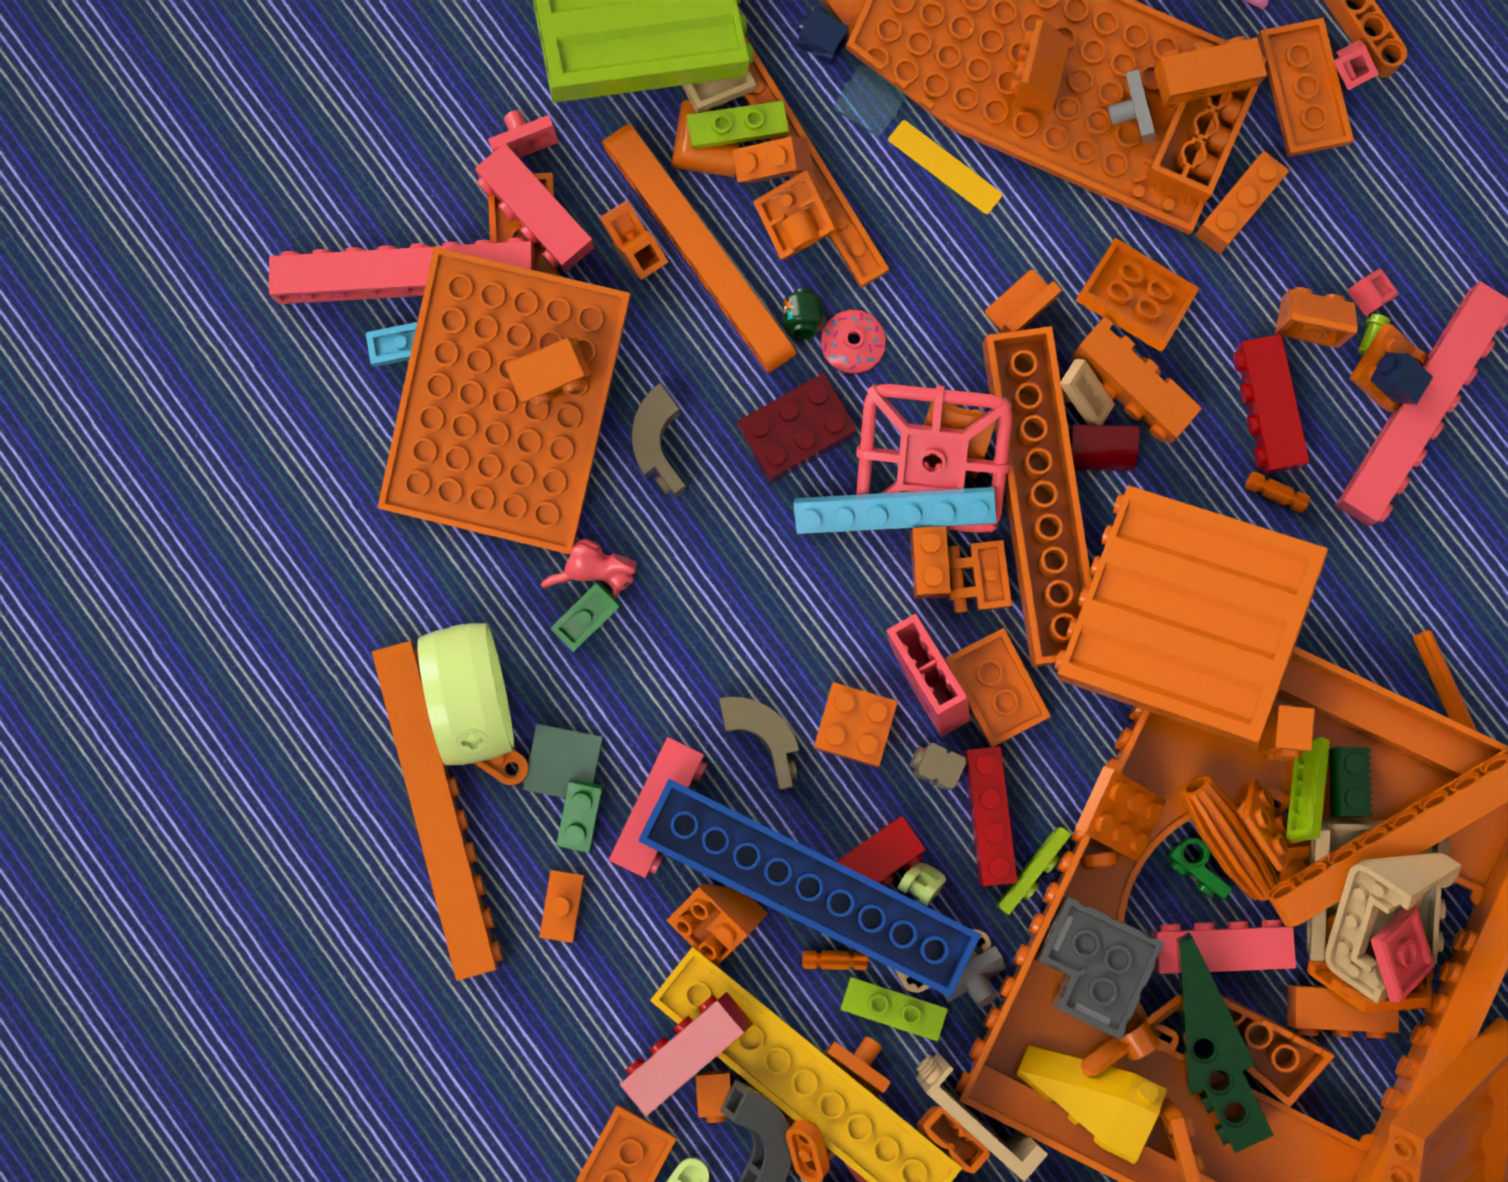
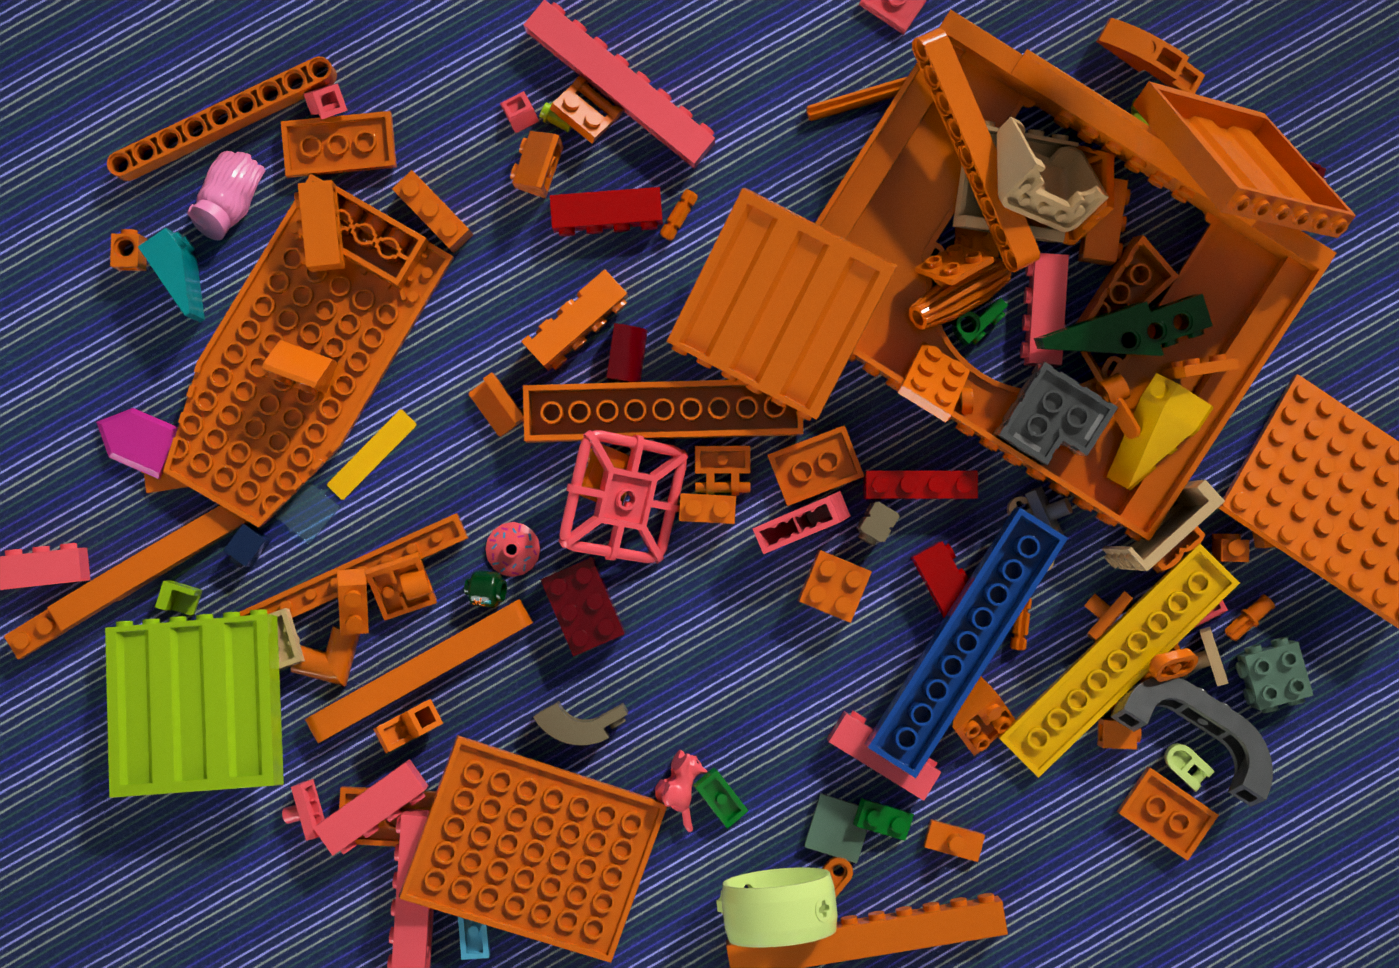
camera: 85 degrees left, 5 degrees up
orange brick [505,337,593,406] -> none
brick [619,992,753,1116] -> none
lime plate [686,101,789,150] -> none
dark tan arch [719,697,799,790] -> none
medium azure plate [793,487,997,534] -> none
lime plate [840,976,948,1042] -> none
yellowish green plate [897,863,946,907] -> none
lime plate [996,827,1072,915] -> none
tan tile [1059,359,1115,426] -> none
orange plate [1075,238,1200,352] -> none
light grey tile [1108,69,1156,144] -> none
orange brick [1258,705,1315,762] -> none
lime plate [1286,737,1330,842] -> none
dark green brick [1329,747,1373,818] -> none
dark blue brick [1370,352,1433,405] -> none
coral tile [1371,906,1435,1003] -> none

